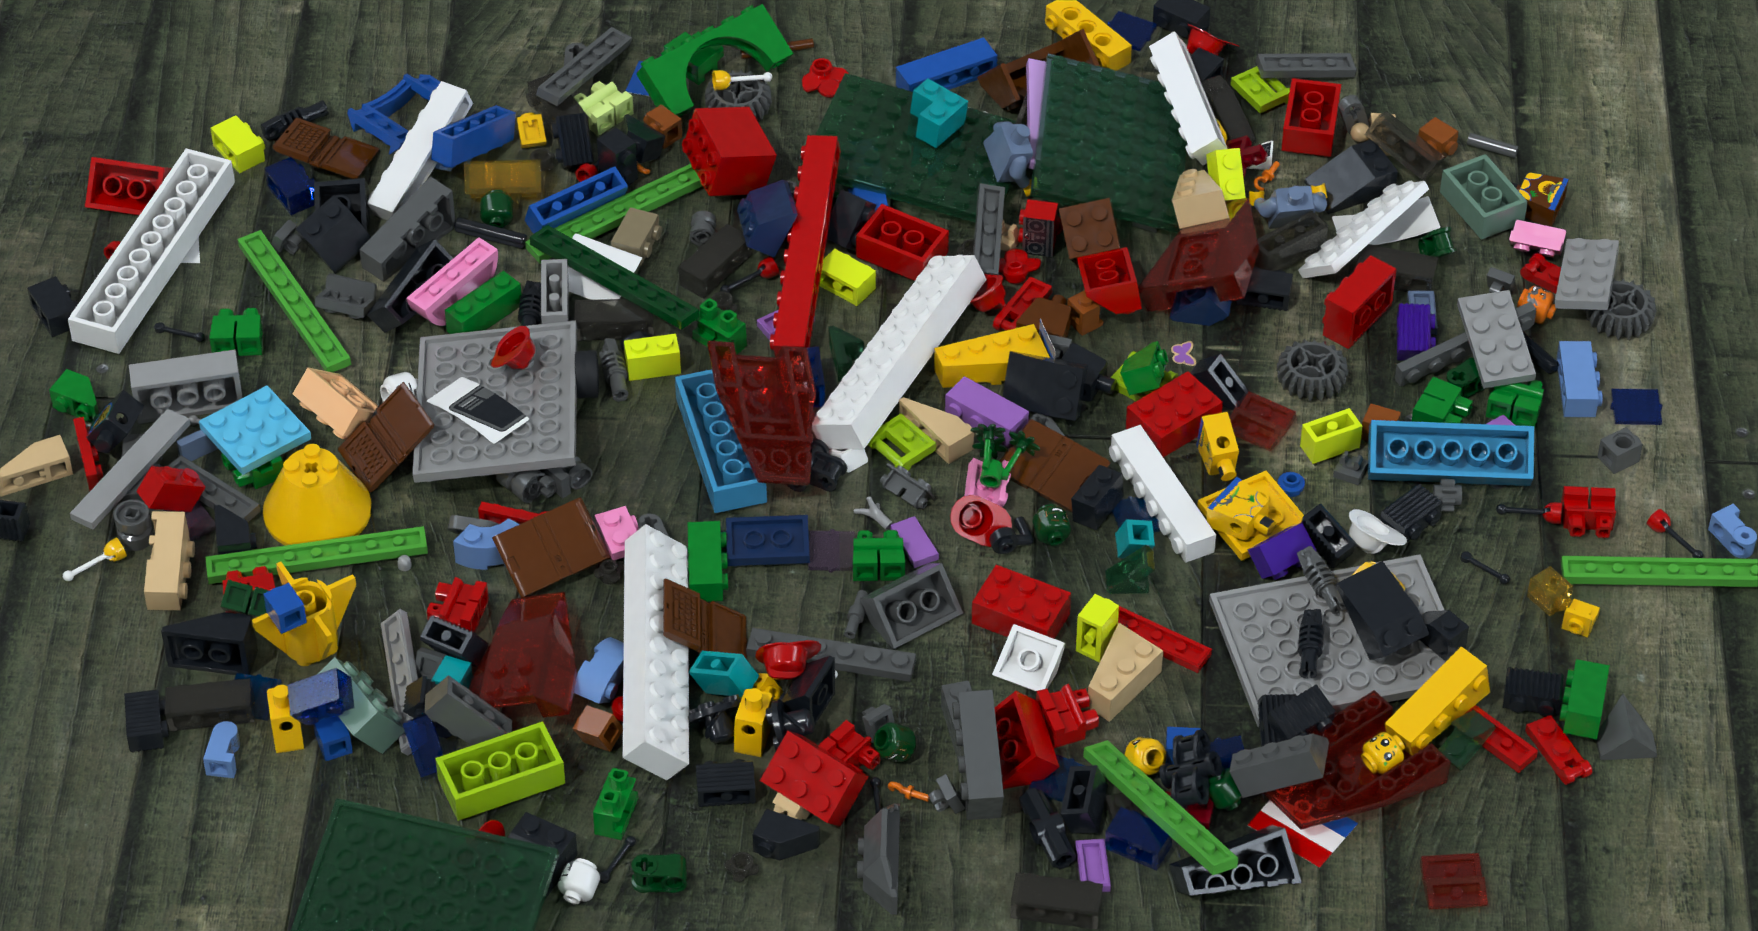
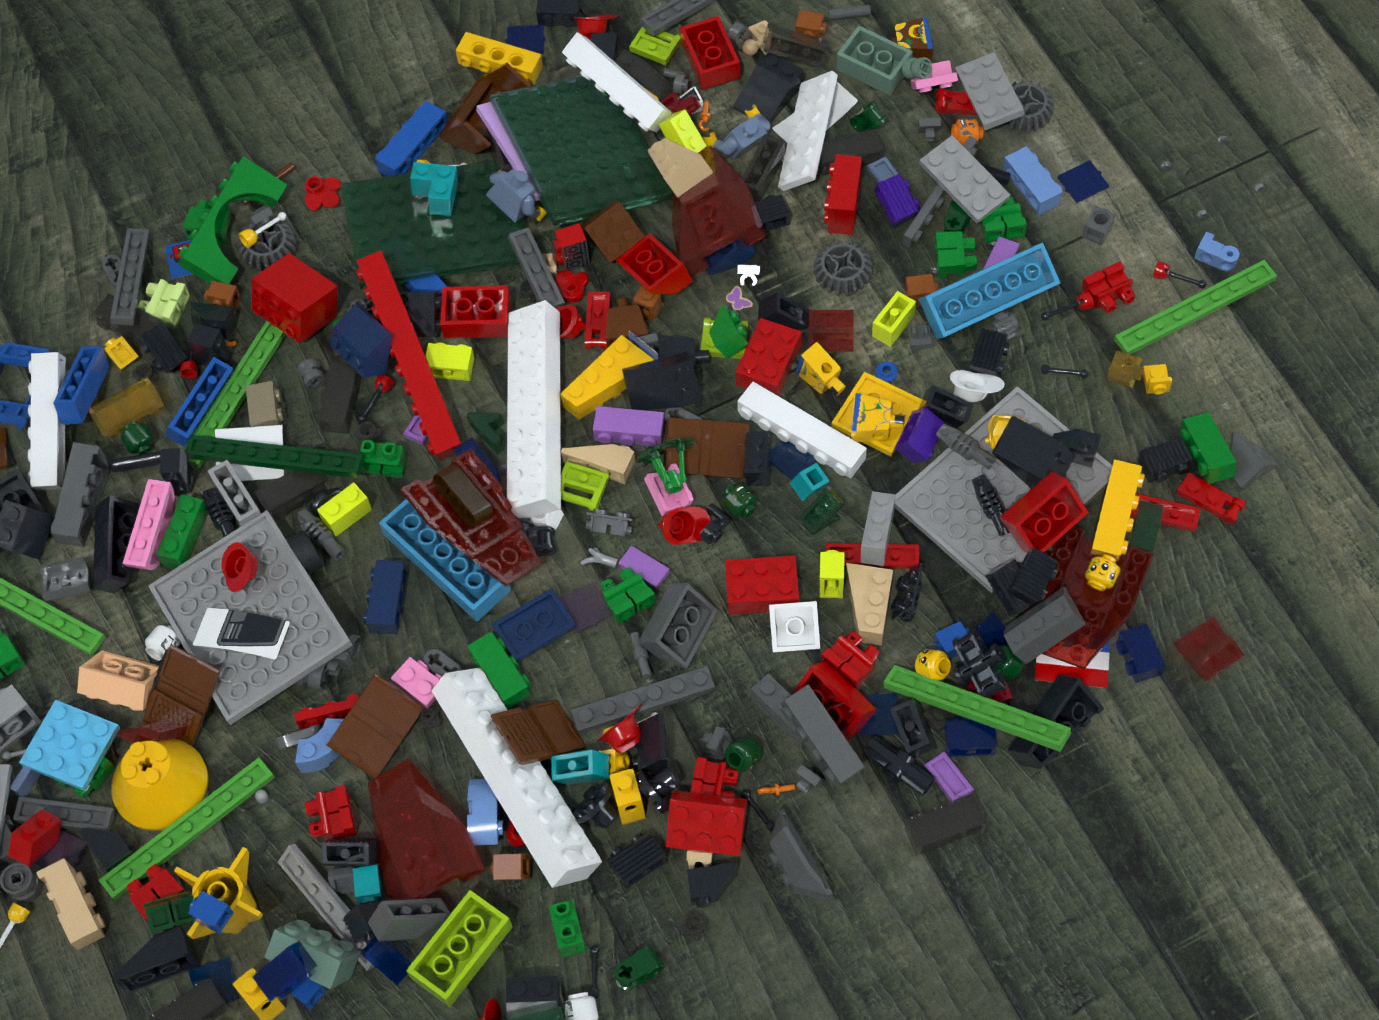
camera: 25 degrees left, 15 degrees up
none -> clear red slope [116,721,187,743]
none -> black brick [159,448,193,496]
none -> dark grey plate [246,205,273,226]
none -> dark blue brick [363,560,407,635]
none -> dark brown beam [433,464,493,528]
none -> dark grey plate [663,68,689,95]
none -> tile [737,265,761,286]
none -> light grey brick [861,491,895,566]
none -> black hinge [891,563,923,622]
none -> sand green wheel [902,57,932,79]
none -> red brick [1000,472,1089,553]
none -> clear blue brick [1116,623,1166,683]

